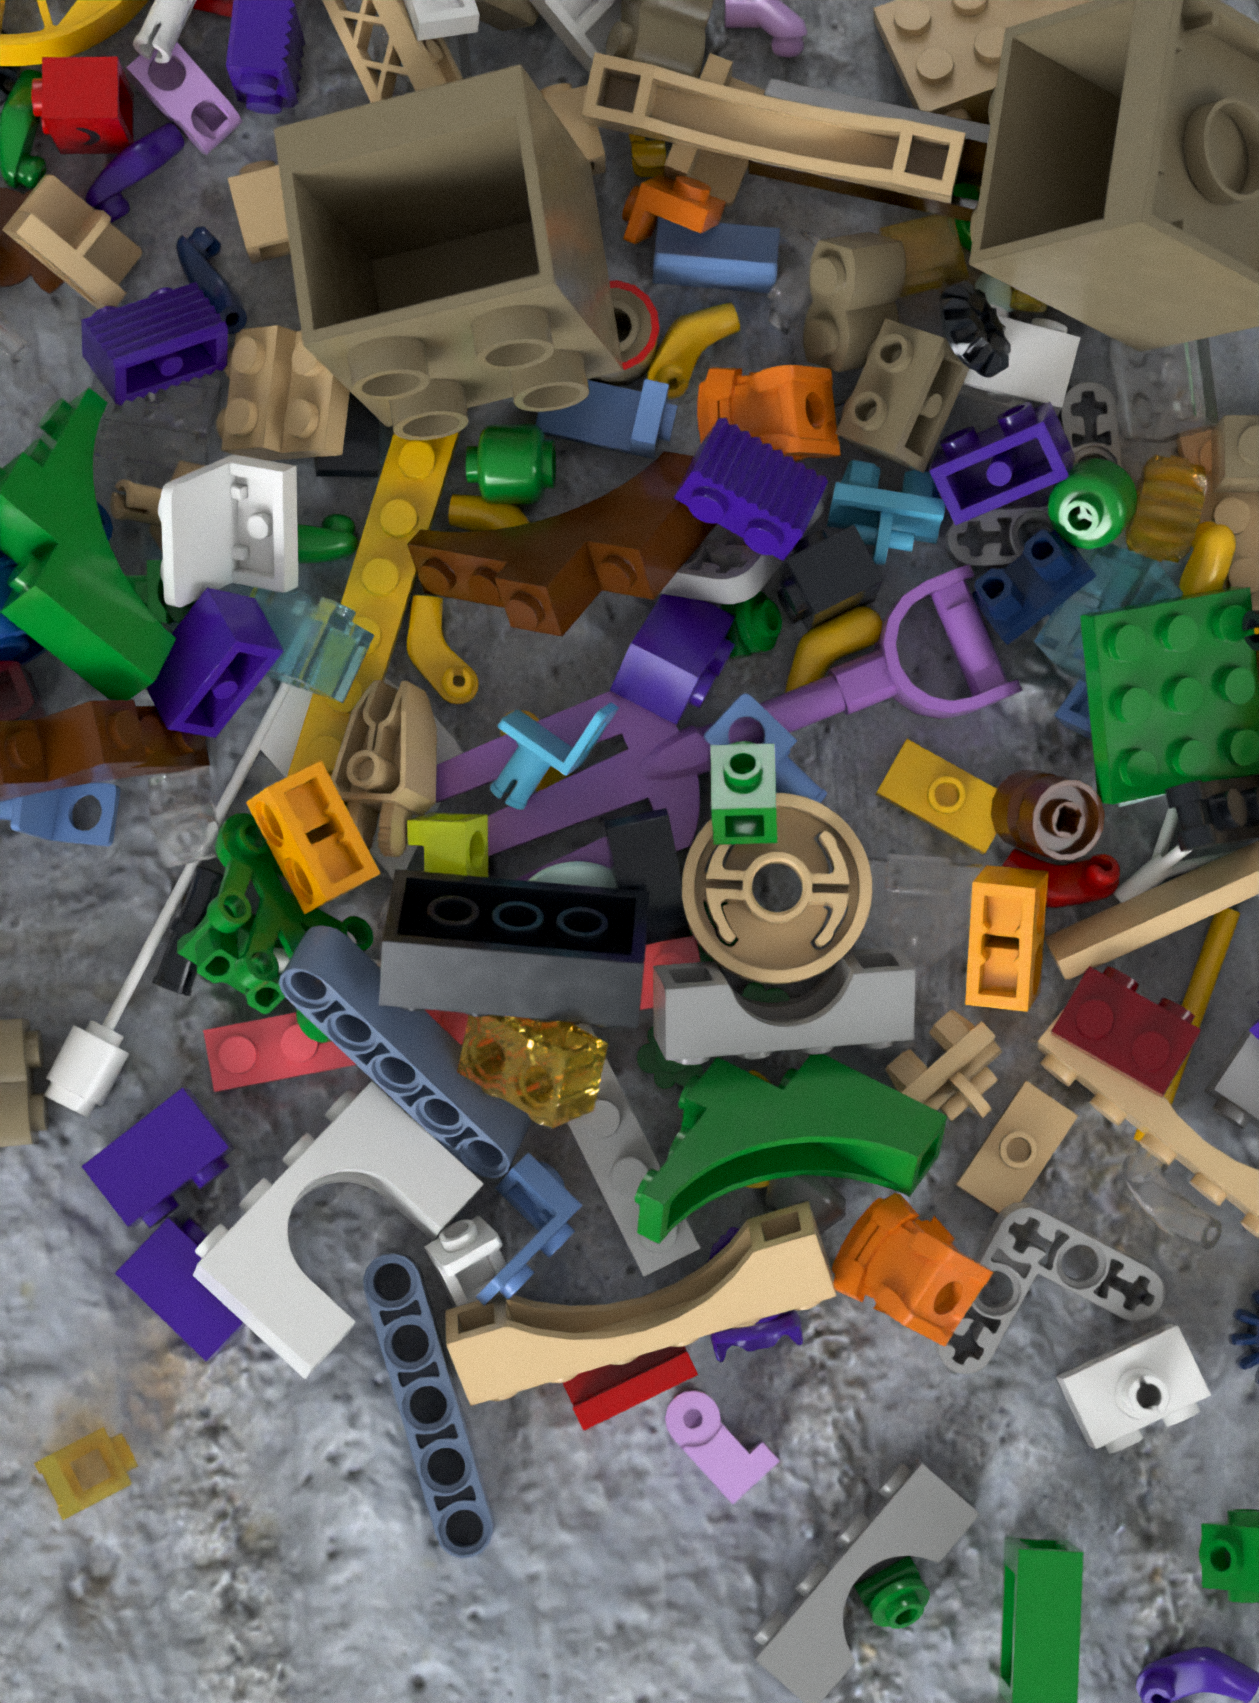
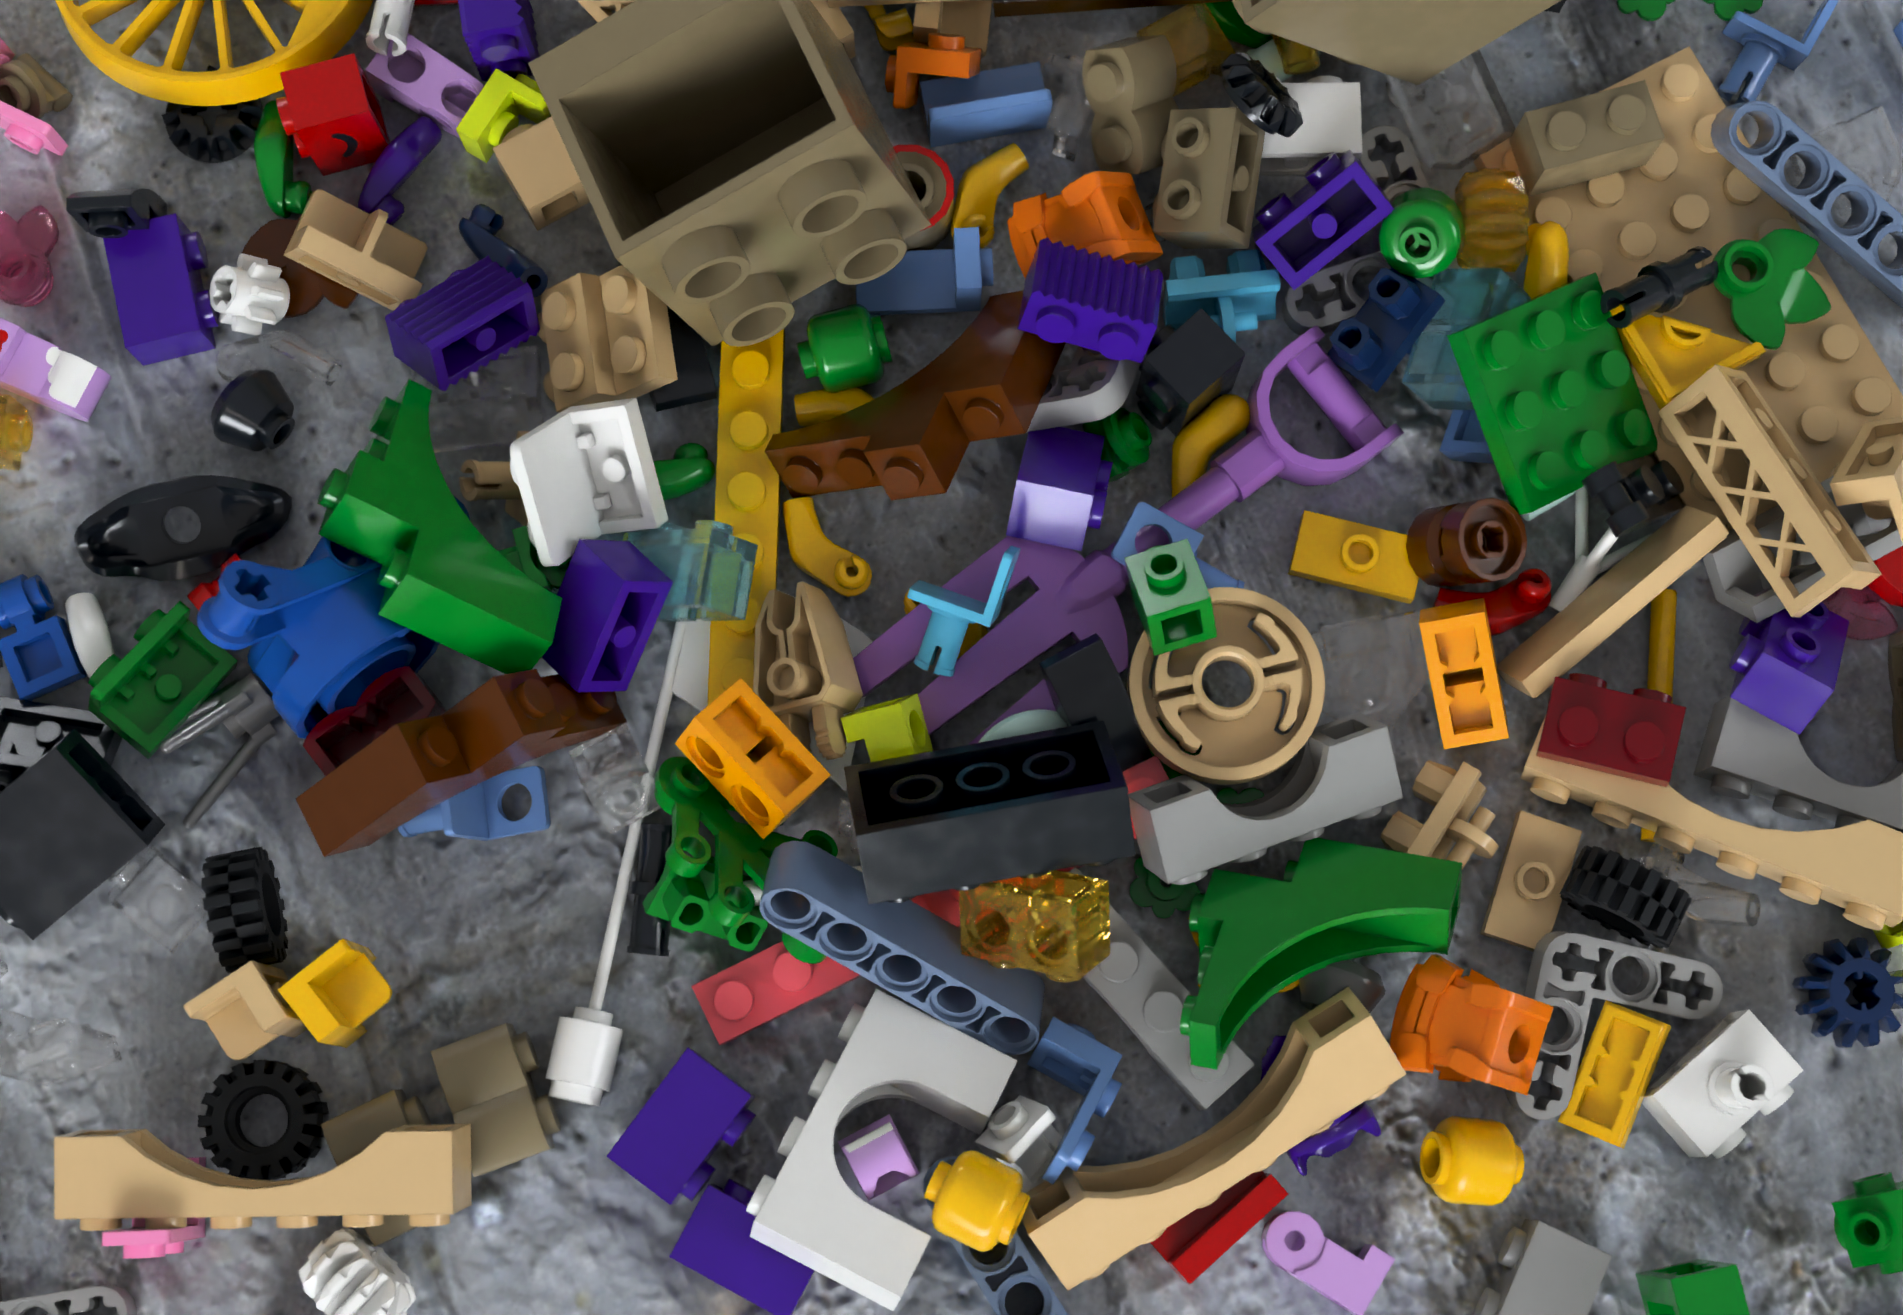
camera: 15 degrees left, 5 degrees down
none -> neon yellow bracket [456,68,551,163]
none -> lavender leg [838,1114,920,1201]
none -> yellow head [924,1150,1030,1252]
none -> yellow head [1420,1116,1524,1206]
none -> yellow plate [1558,1000,1671,1149]
none -> black tyre [1560,846,1692,949]

